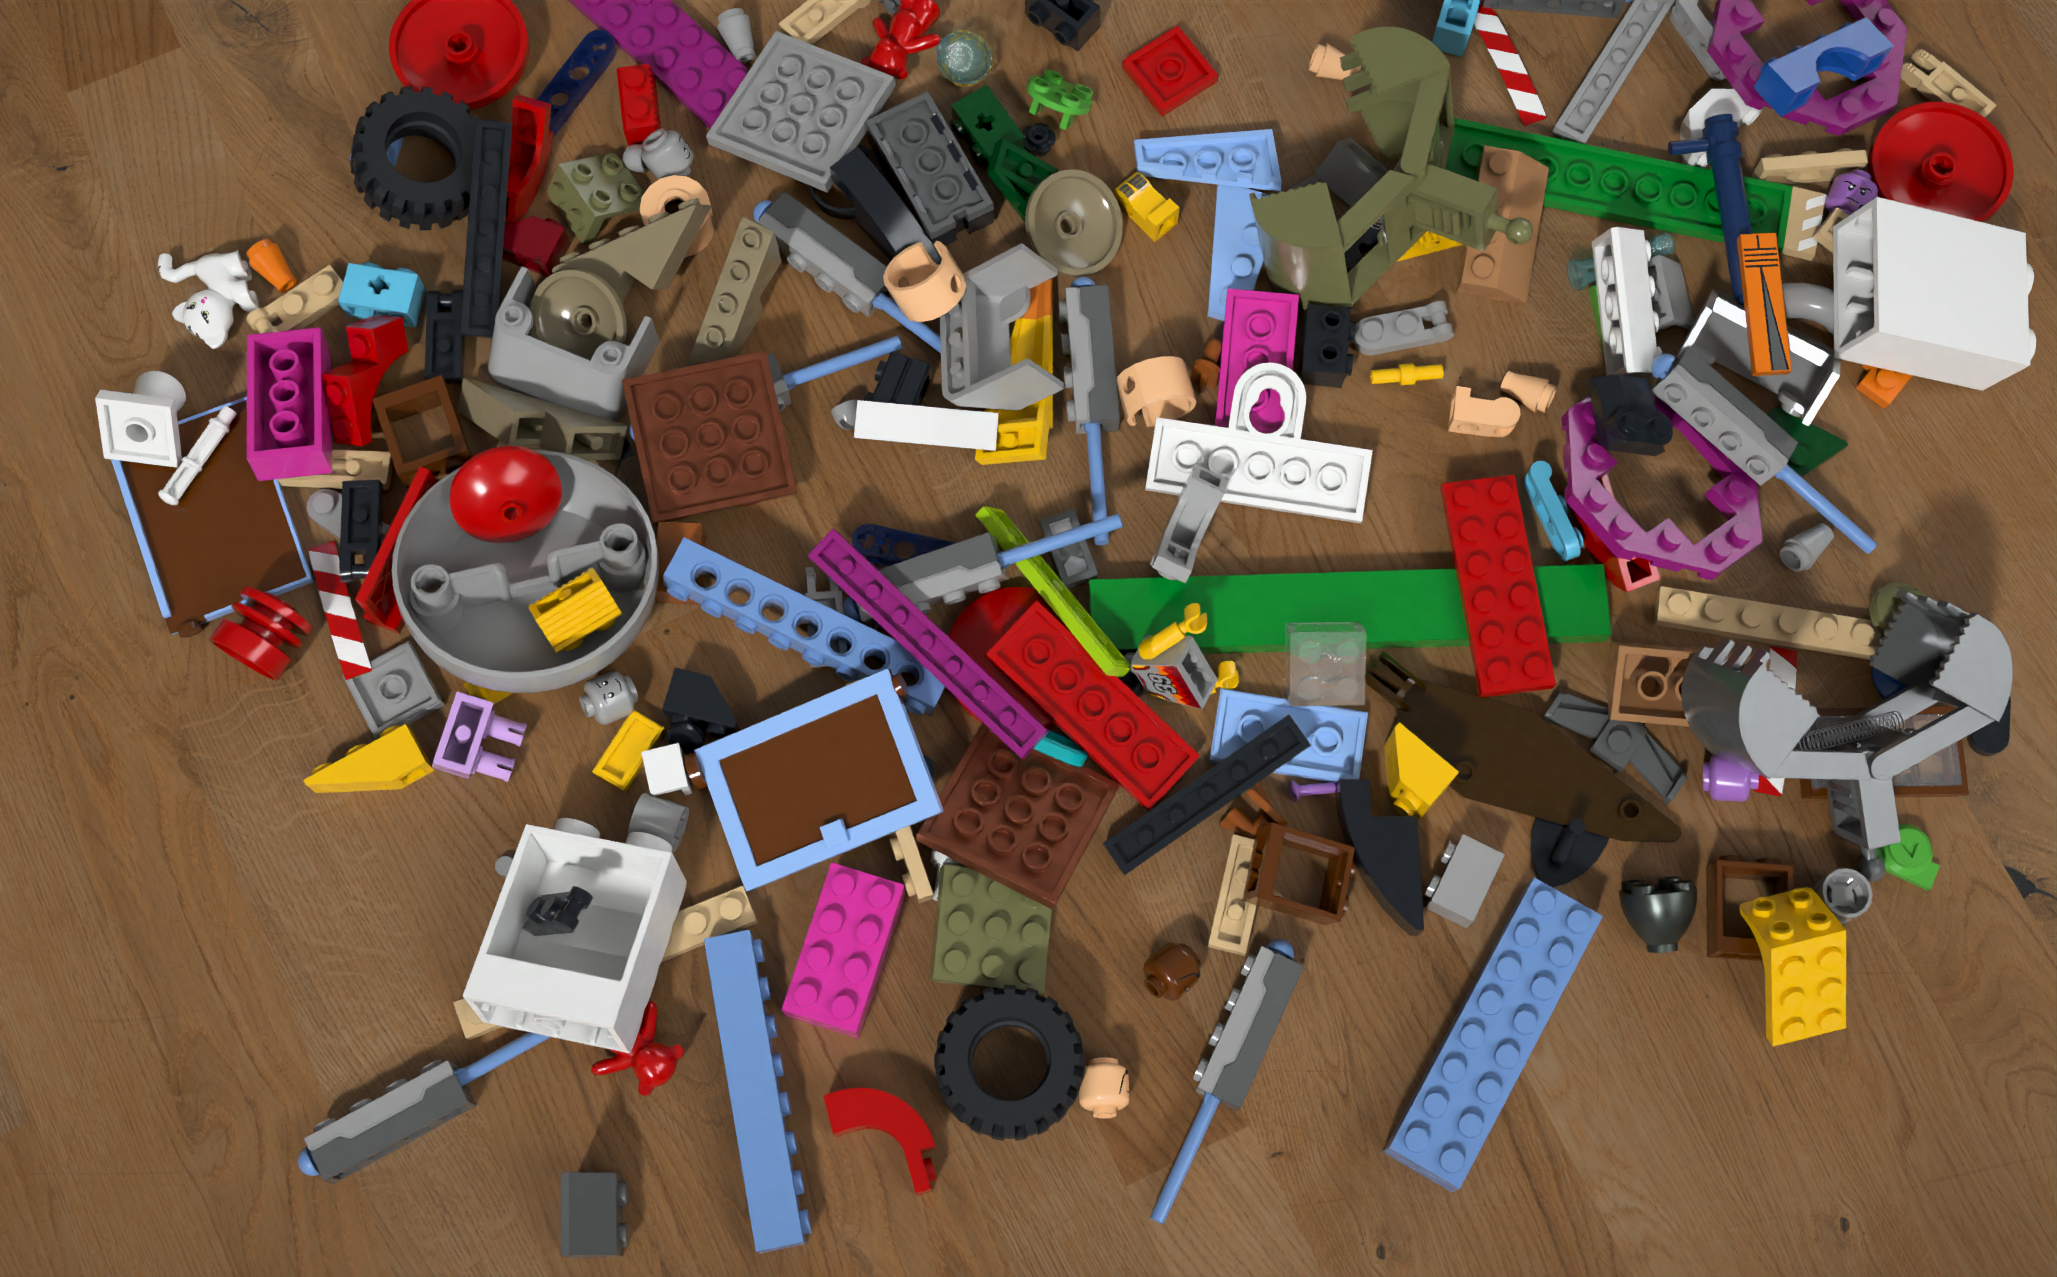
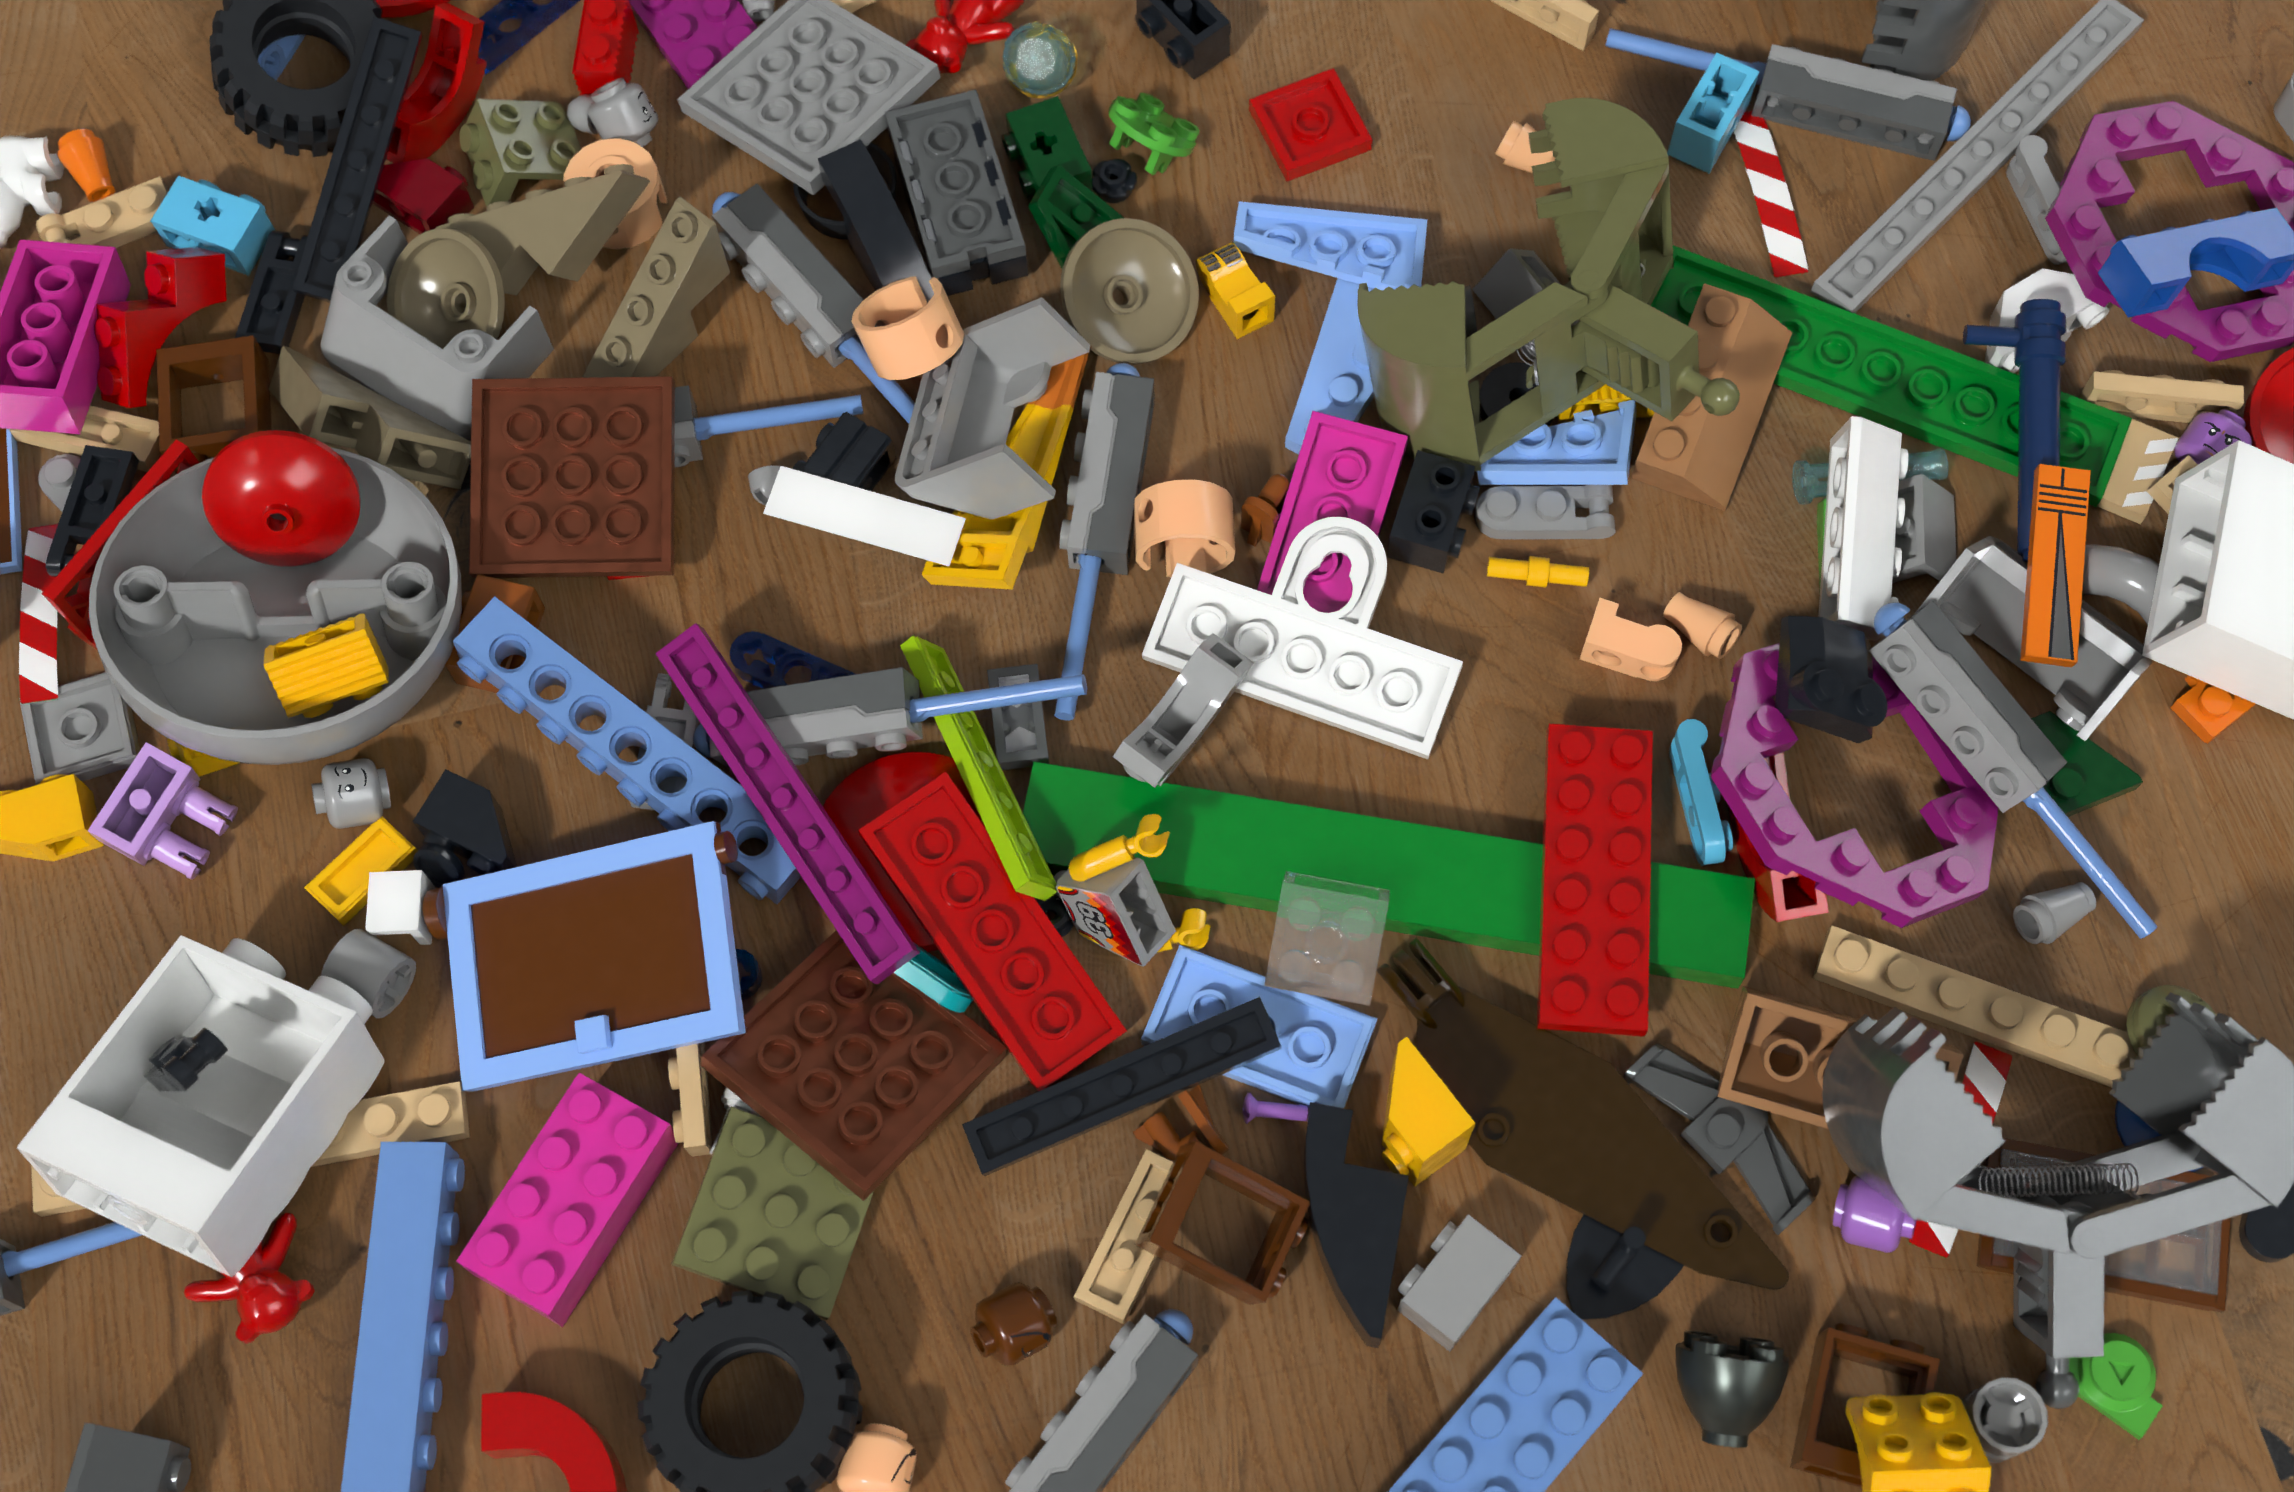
camera: 15 degrees right, 5 degrees down
none -> light blue wing [1477,399,1637,485]

